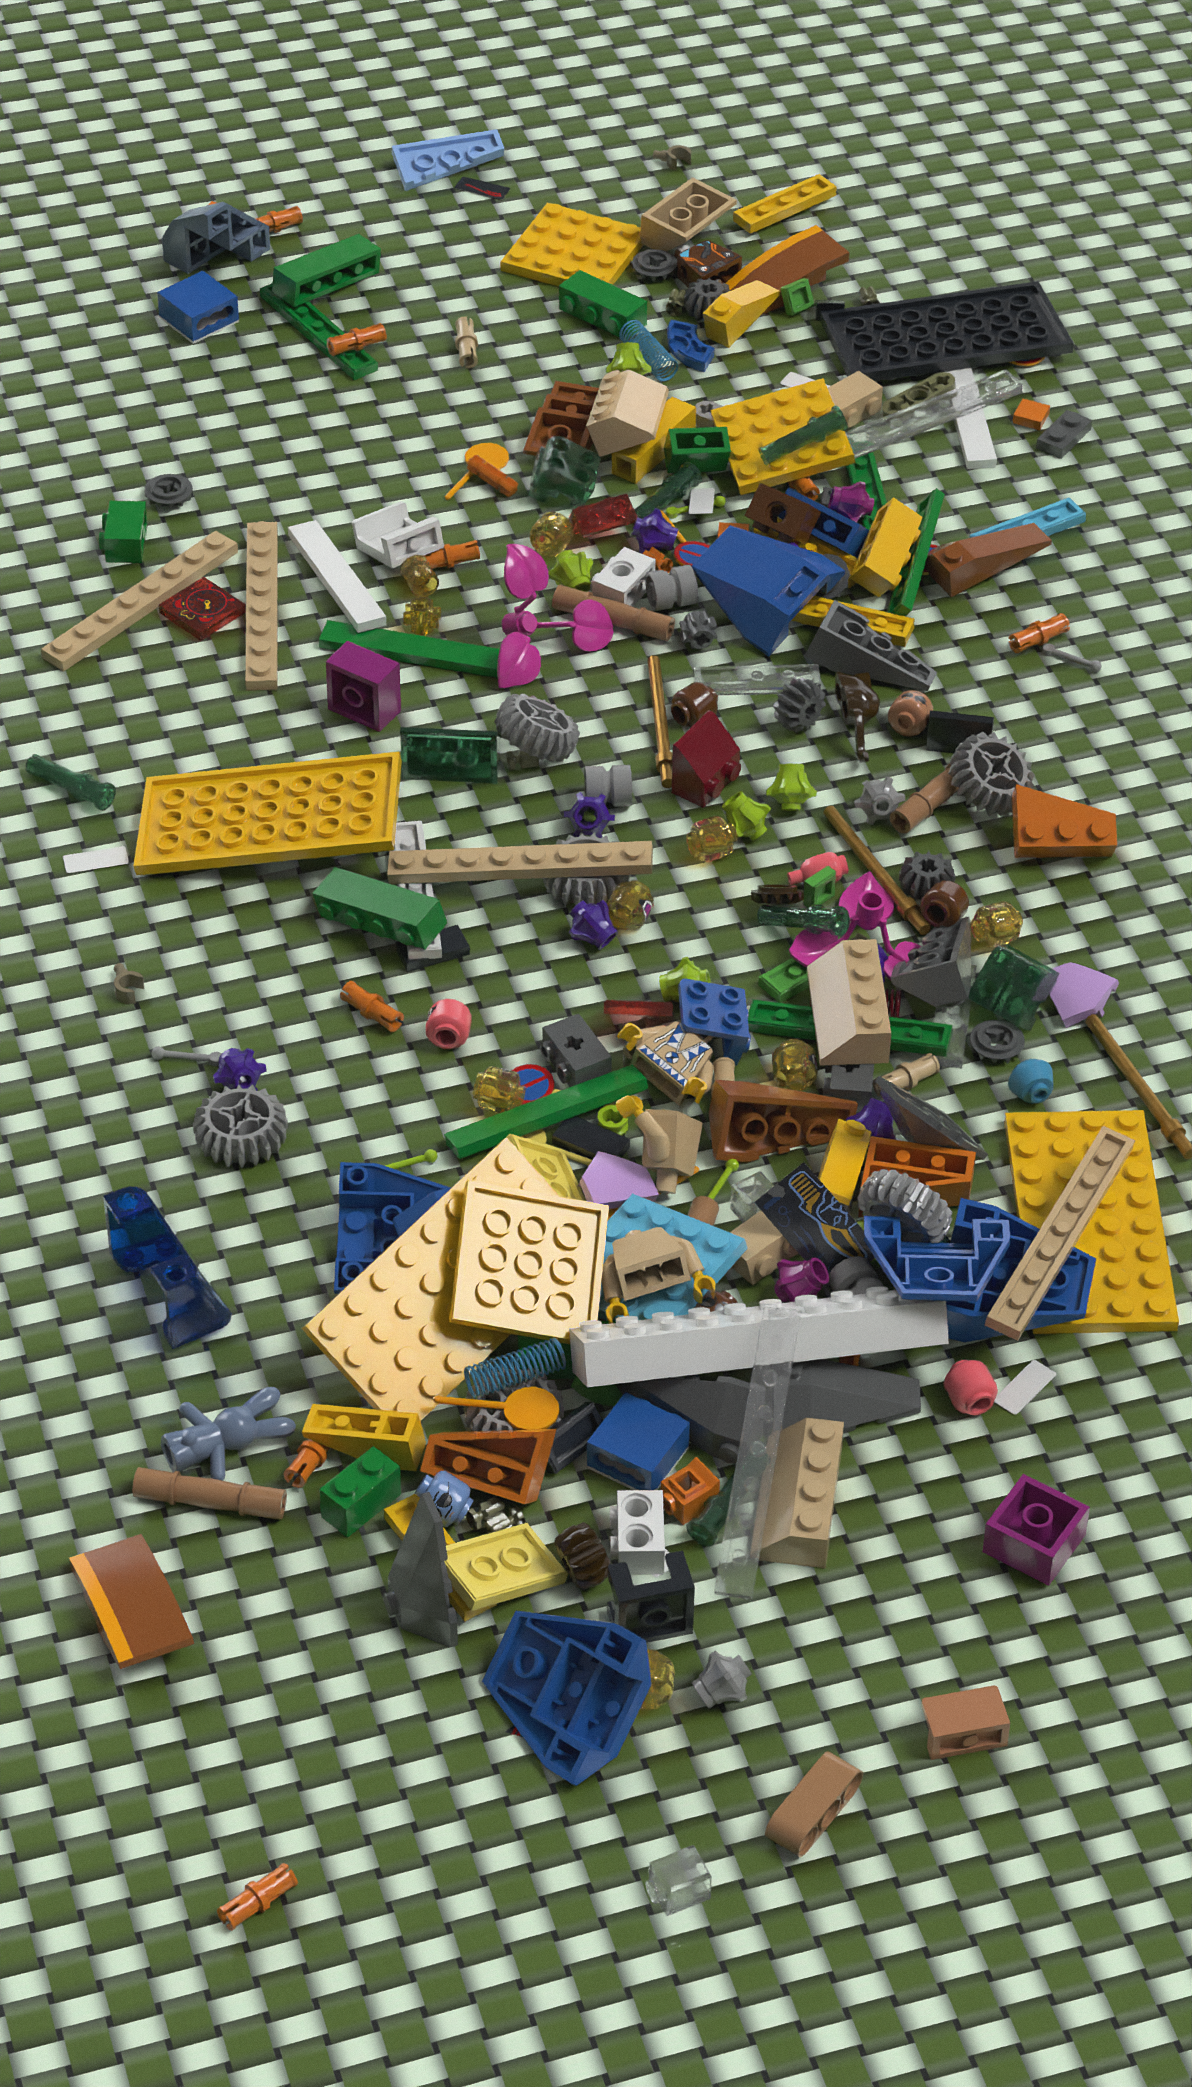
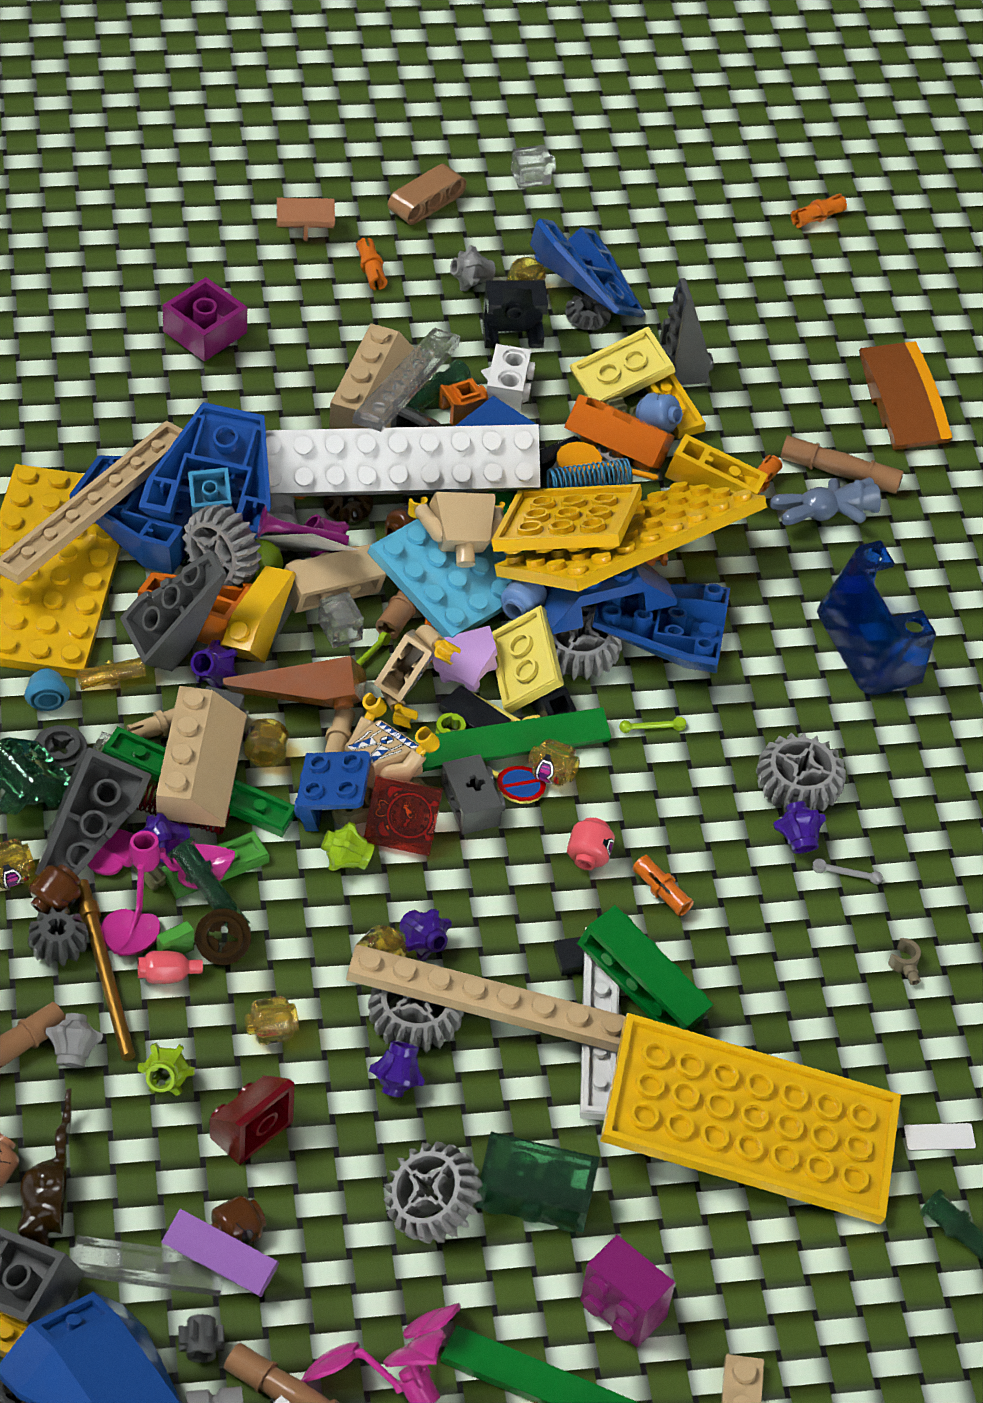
camera: 175 degrees left, 5 degrees up
green brick [319,1446,401,1538] -> none
dark brown gear [554,1522,611,1590] -> none
light grey wheel [584,765,632,807] -> none
pearl gold bar [648,656,673,788] -> none
lime rock [722,791,771,841] -> none
dark grey gear [773,677,826,733] -> none
none -> clear yellow pin [77,657,146,690]
none -> medium lavender tile [161,1209,279,1297]
none -> dark azure piece [188,467,232,514]
none -> magenta piece [257,506,349,546]
none -> orange pin [356,238,388,290]

